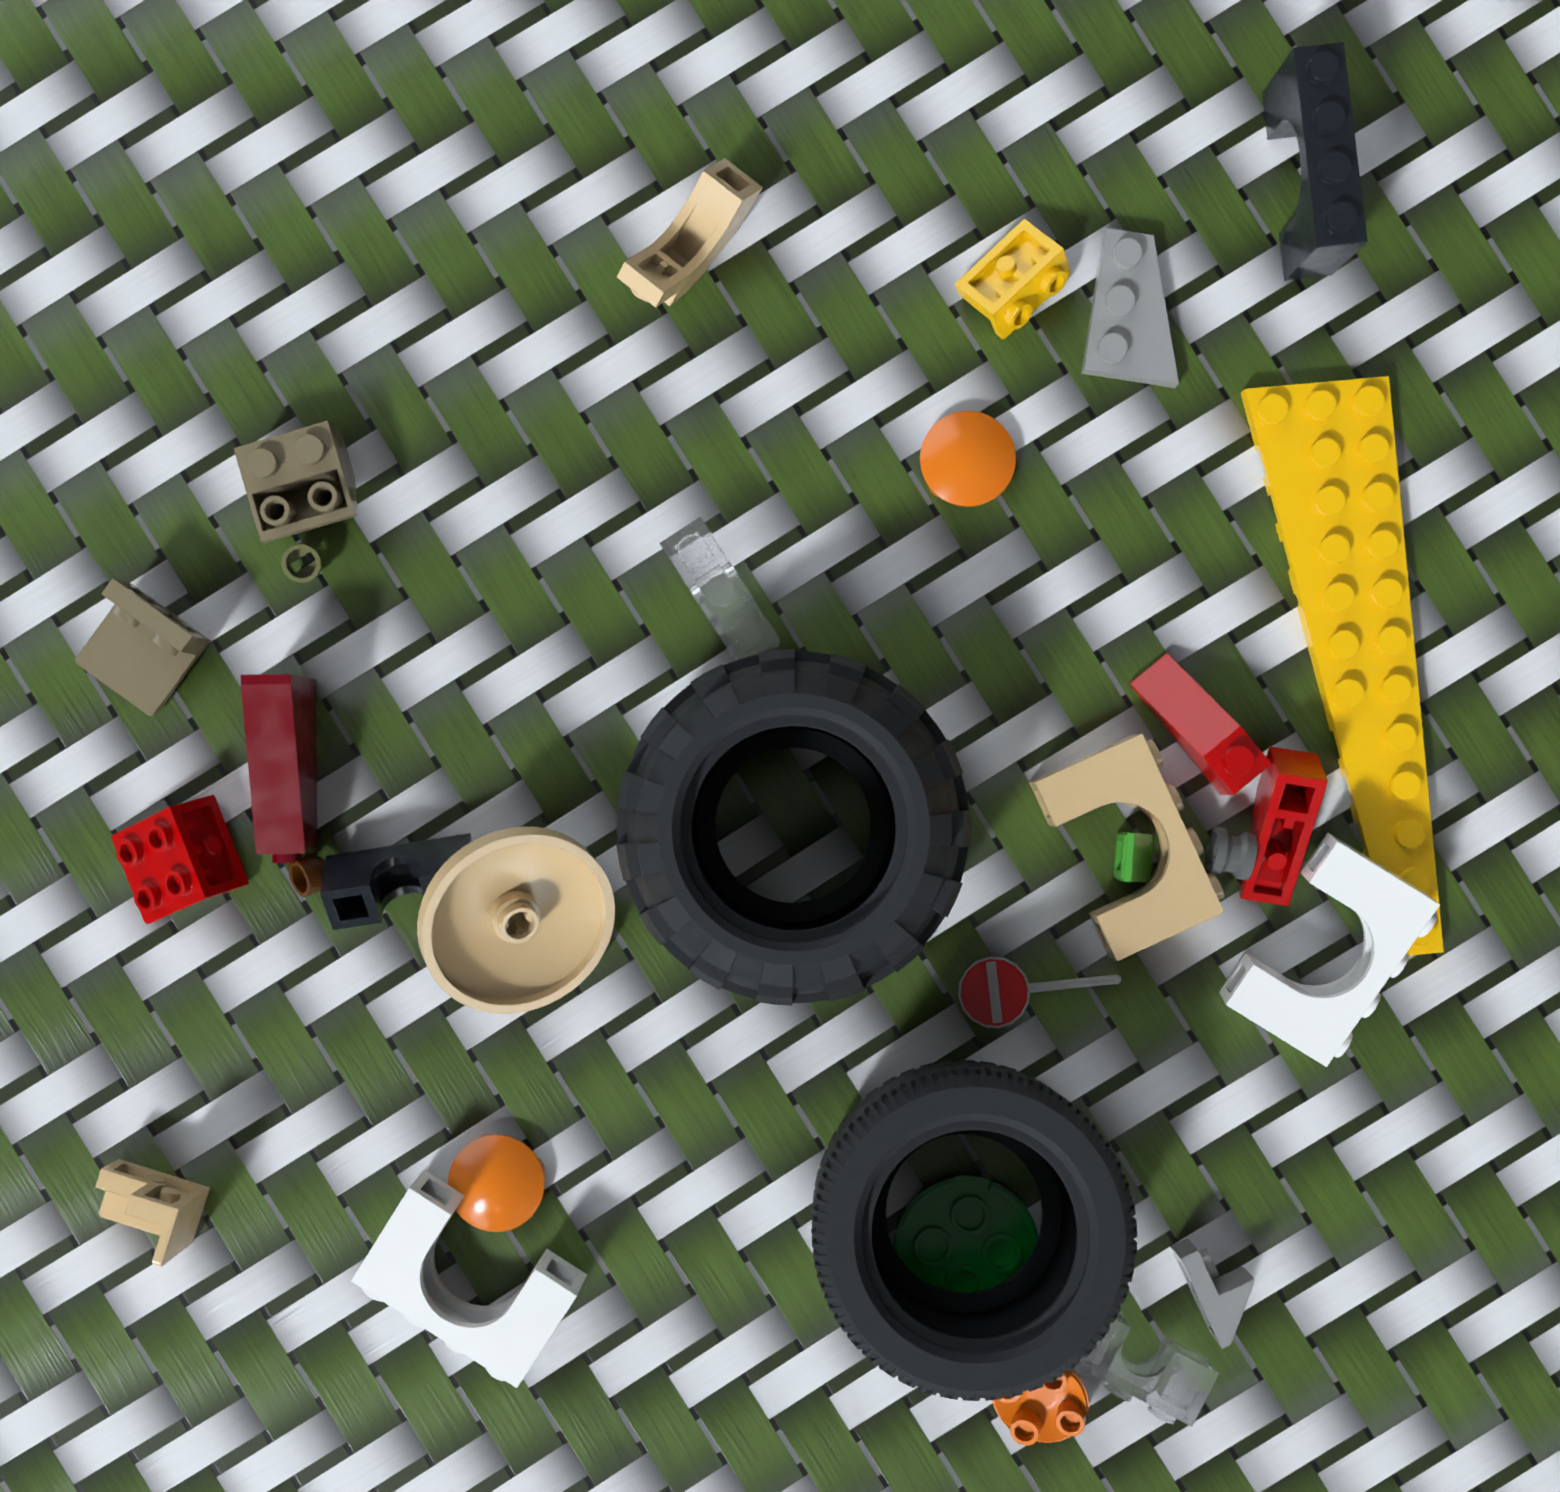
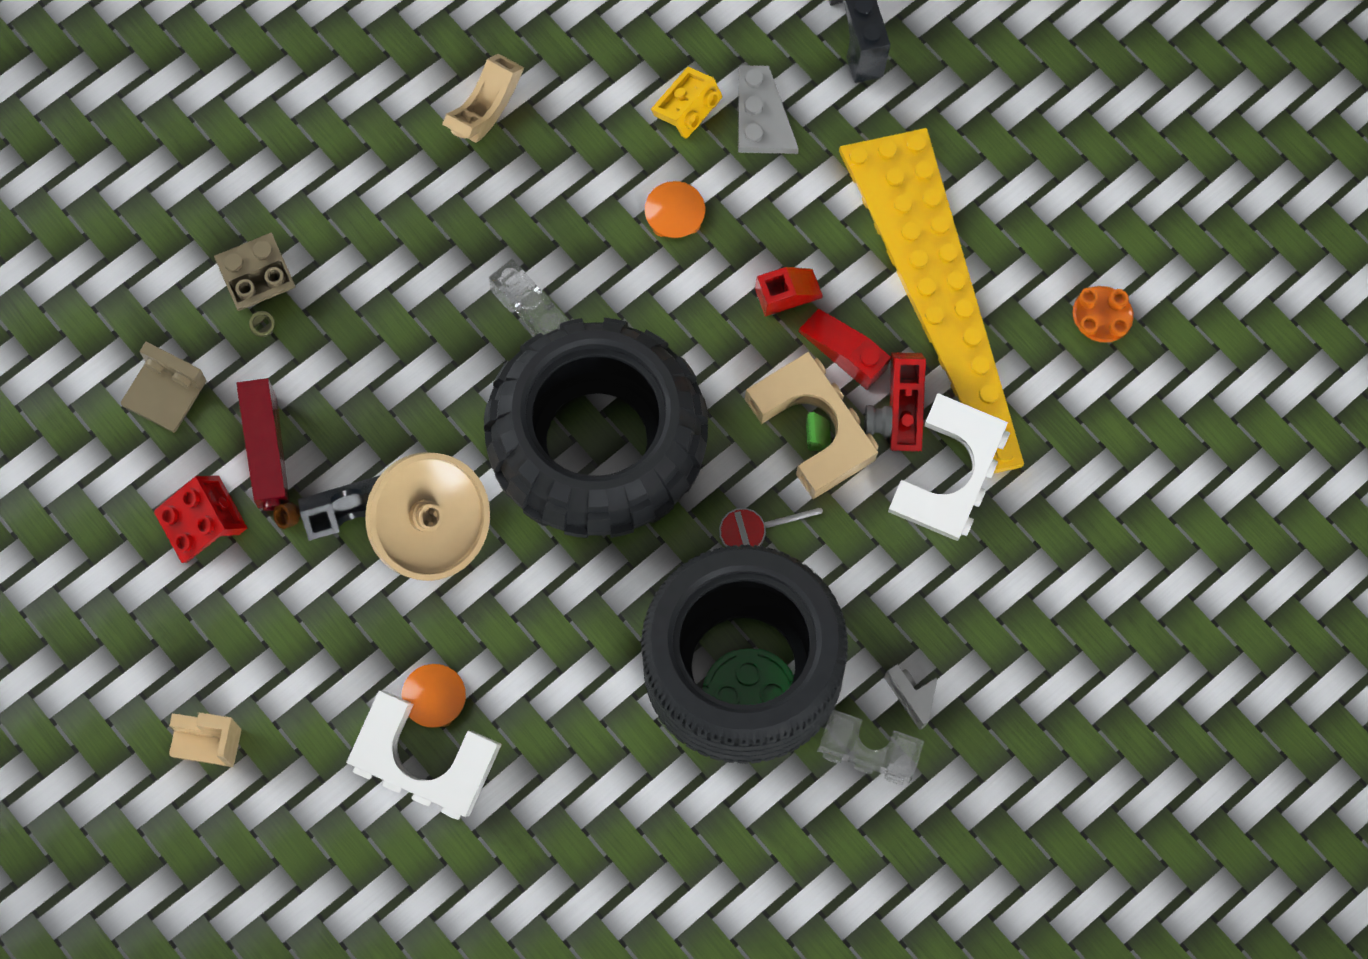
camera: 15 degrees left, 15 degrees down
orange dish [992,1370,1089,1446] -> none
none -> red slope [755,267,823,316]

